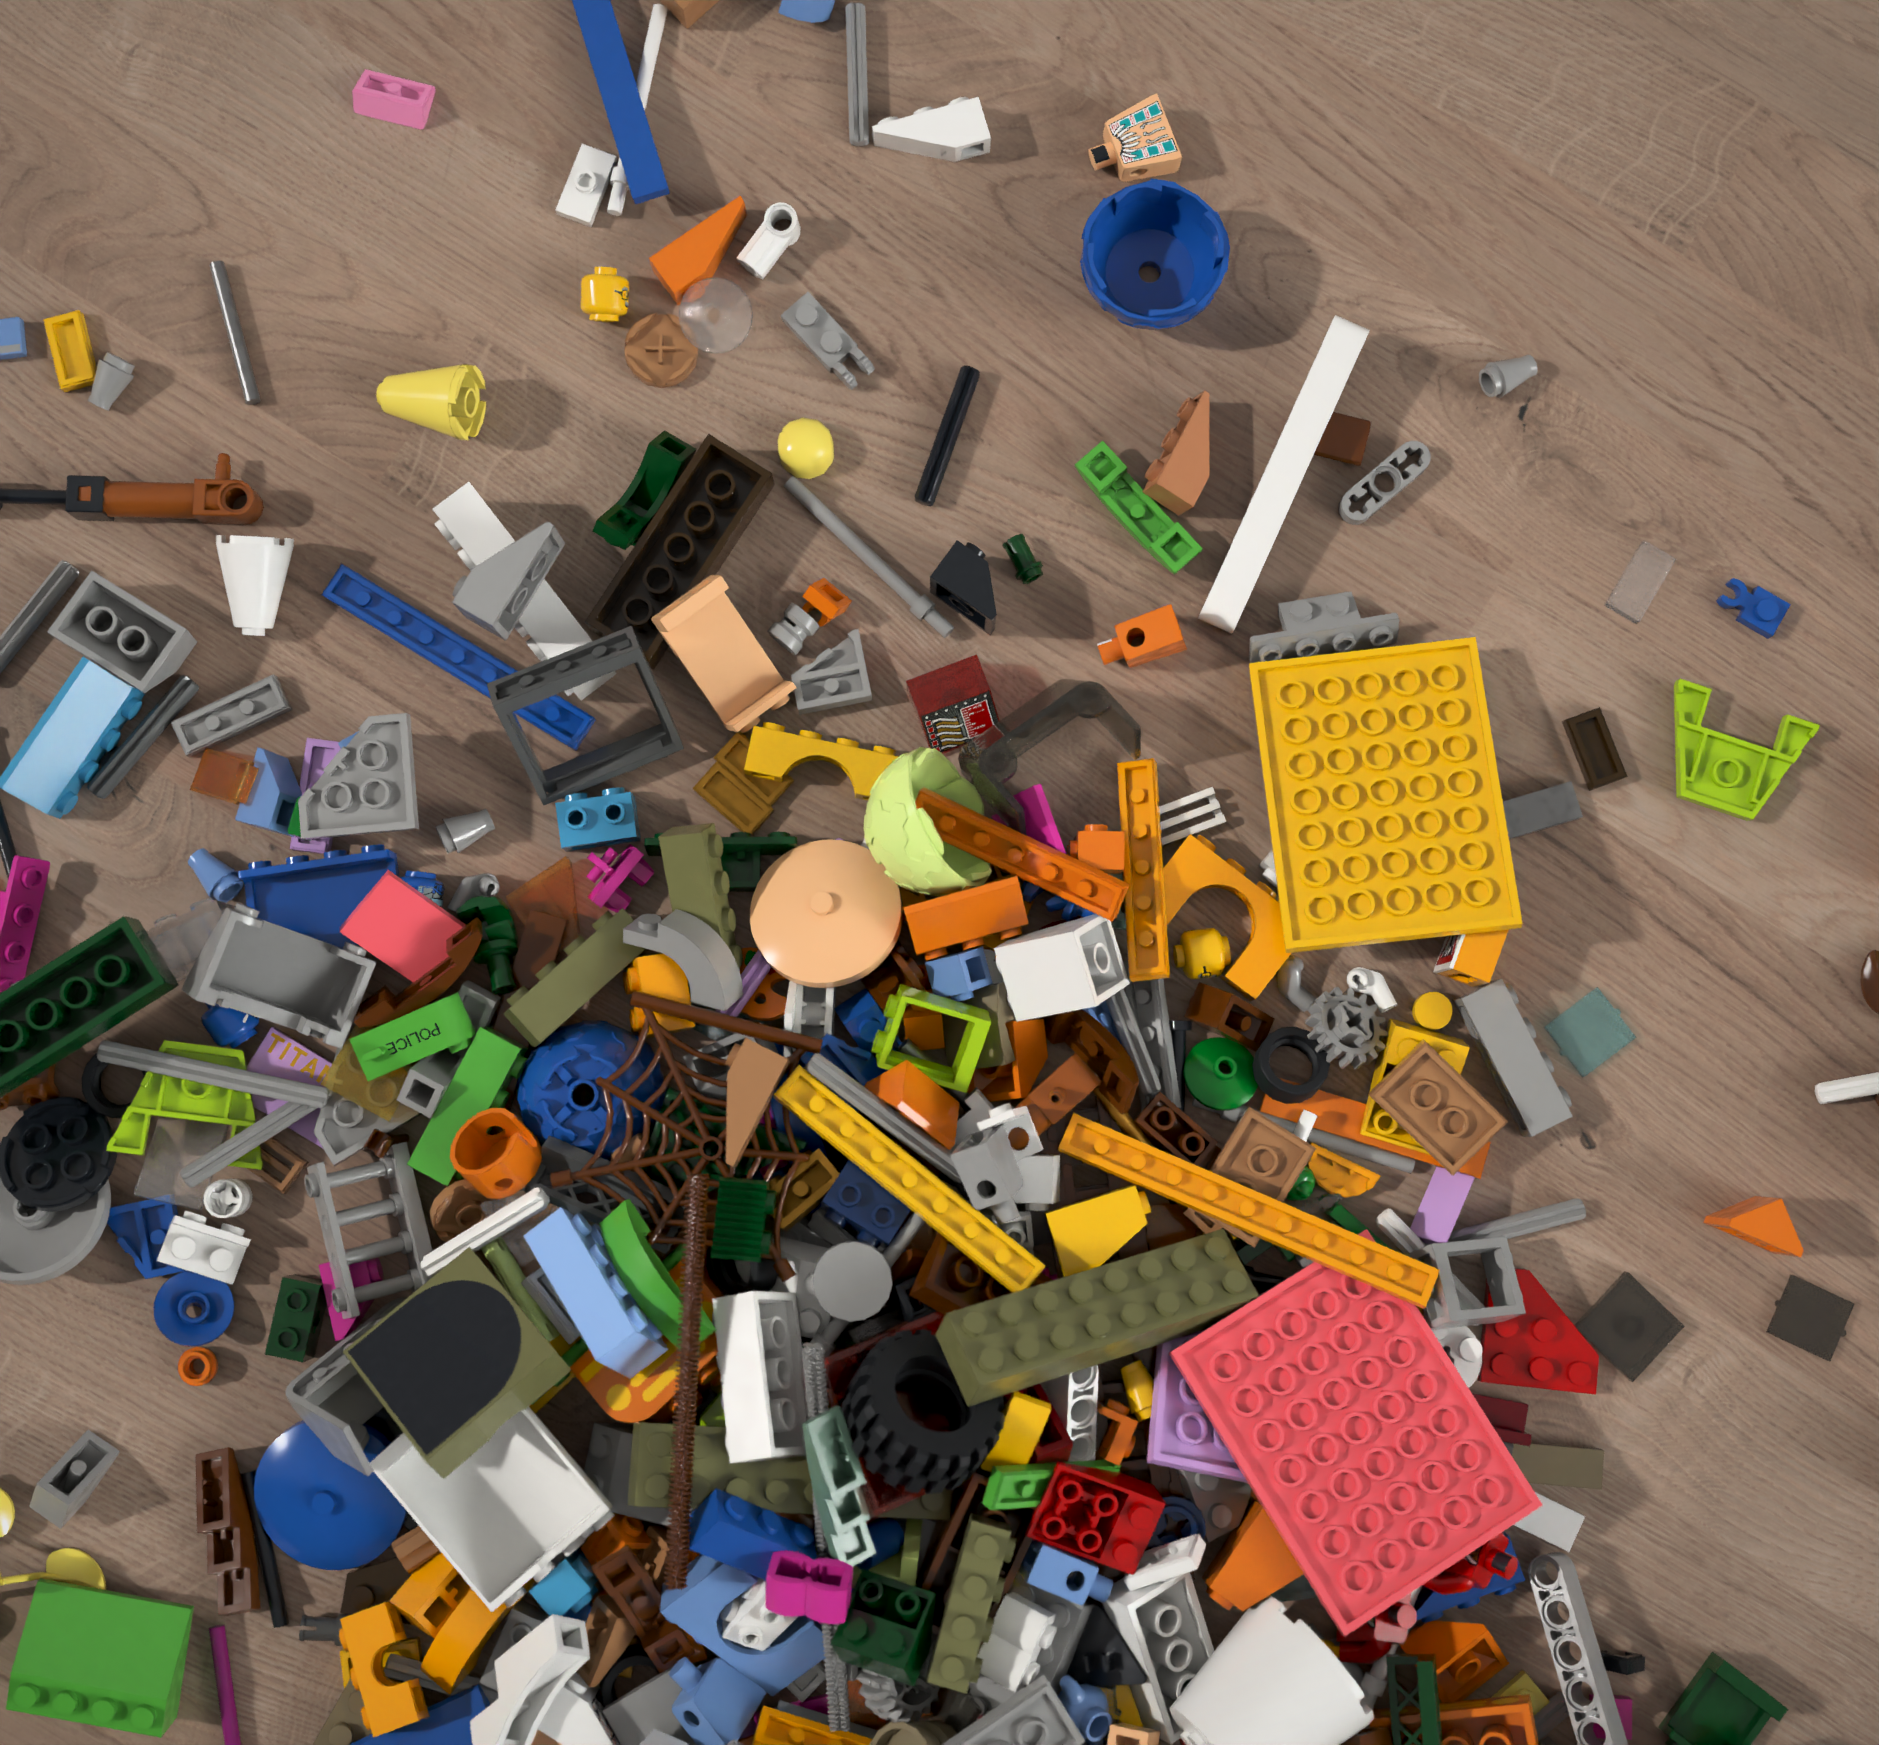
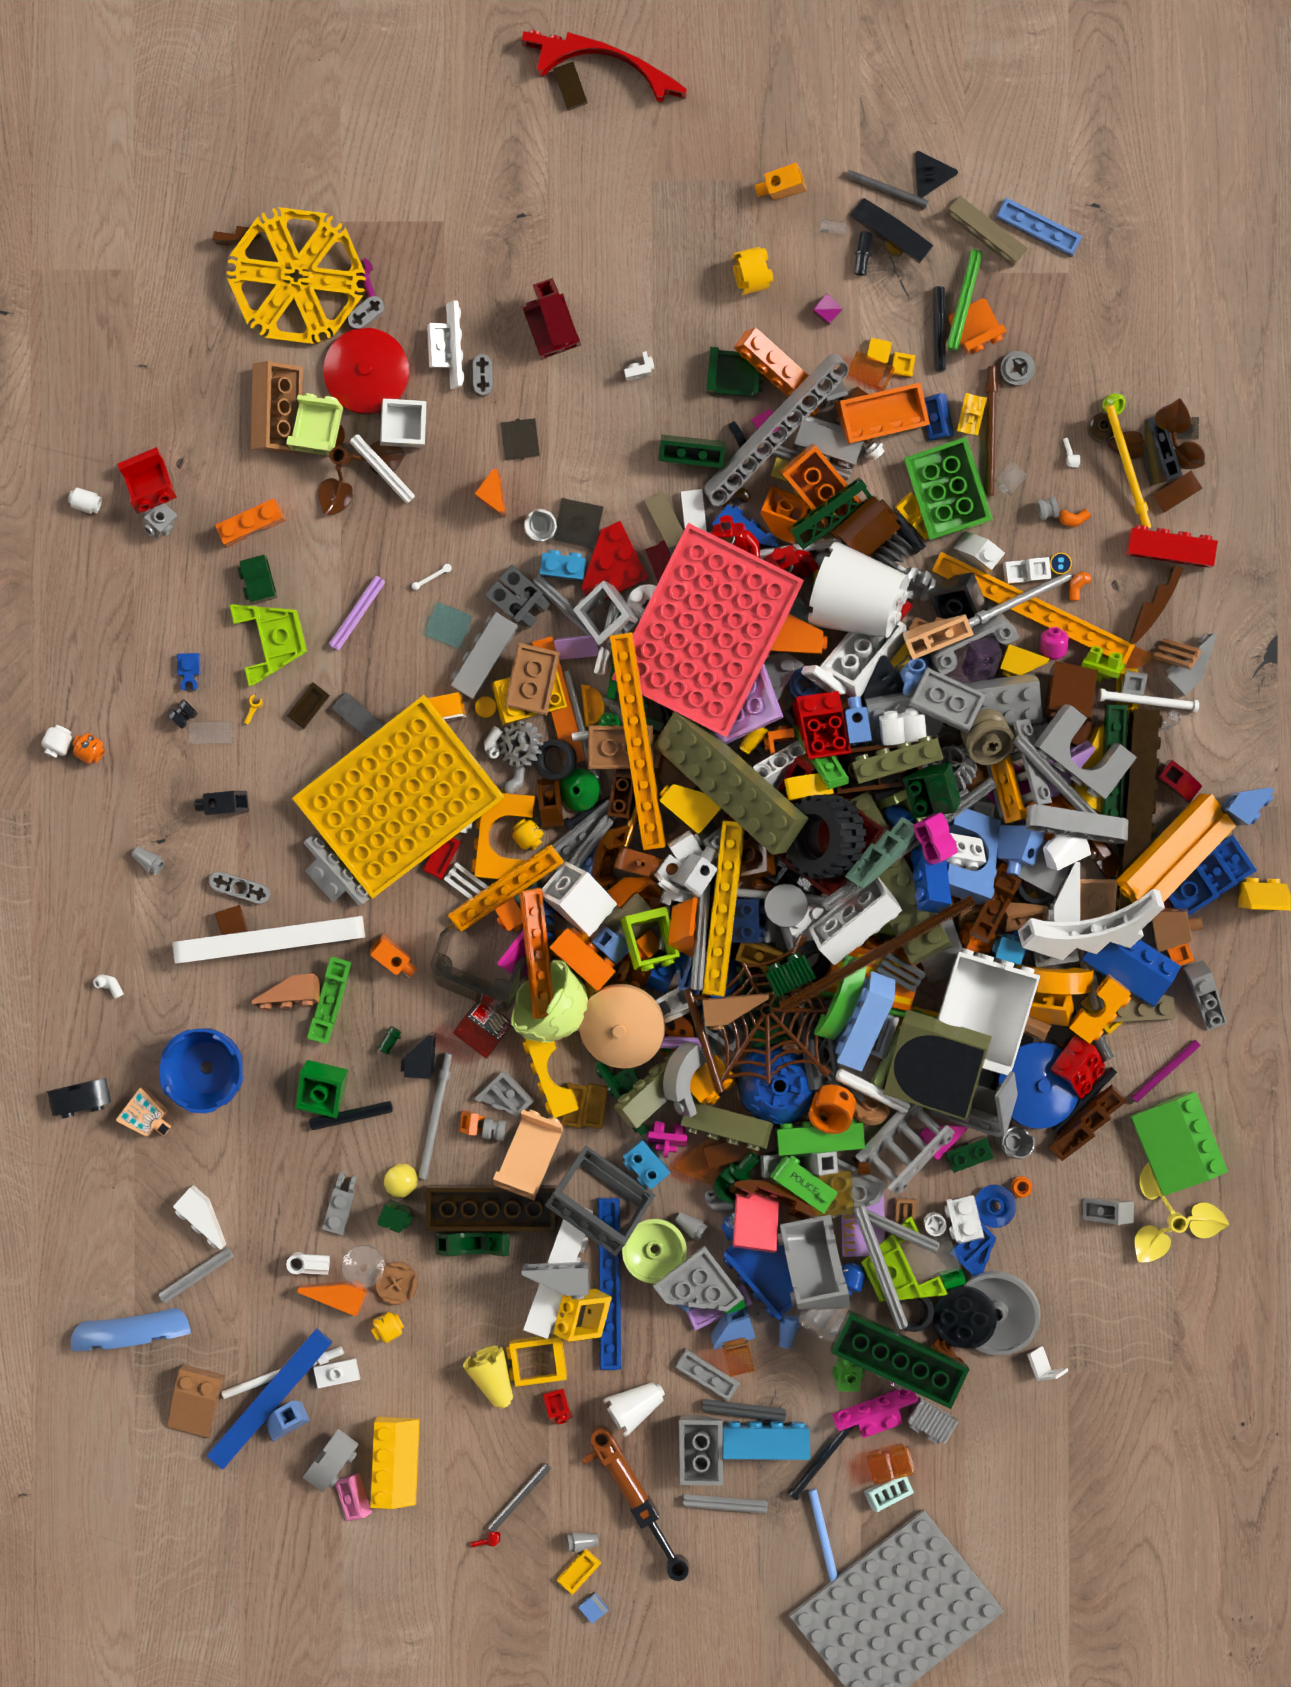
camera: 120 degrees left, 5 degrees up
none -> white head [41,725,73,758]
none -> black brick [47,1078,111,1119]
none -> orange head [72,733,105,764]
none -> white arm [93,974,124,999]
none -> black wheel [167,699,198,729]
none -> black torso [194,791,249,815]
none -> dark green brick [237,555,277,604]
none -> yellow hand [244,695,263,725]
none -> medium blue slope [264,1400,310,1442]
none -> green slope [295,1060,348,1118]
none -> light grey brick [302,1429,359,1492]
none -> lavender axle [329,576,385,650]
none -> yellow slope [370,1417,420,1509]
none -> dark green brick [377,1199,414,1233]
none -> white hinge [412,564,452,590]
none -> red tile [423,838,461,880]
none -> red hand [471,1532,500,1547]
none -> dark grey hips [485,565,550,628]
none -> yellow window [506,1334,567,1387]
none -> white hair [524,509,557,542]
none -> dark azure brick [540,550,586,582]
none -> red bracket [543,1388,573,1425]
none -> yellow window [553,1289,612,1342]
none -> yellowish green dish [622,1219,687,1284]
none -> white bracket [624,351,655,381]
none -> dark green brick [659,434,725,468]
none -> dark brown arm [722,487,751,508]
none -> bright green brick [832,1358,865,1392]
none -> dark grey tile [877,952,925,993]
none -> green tile [940,1266,966,1289]
none -> light grey hair [1000,1126,1035,1159]
none -> red bracket [1050,1035,1105,1098]

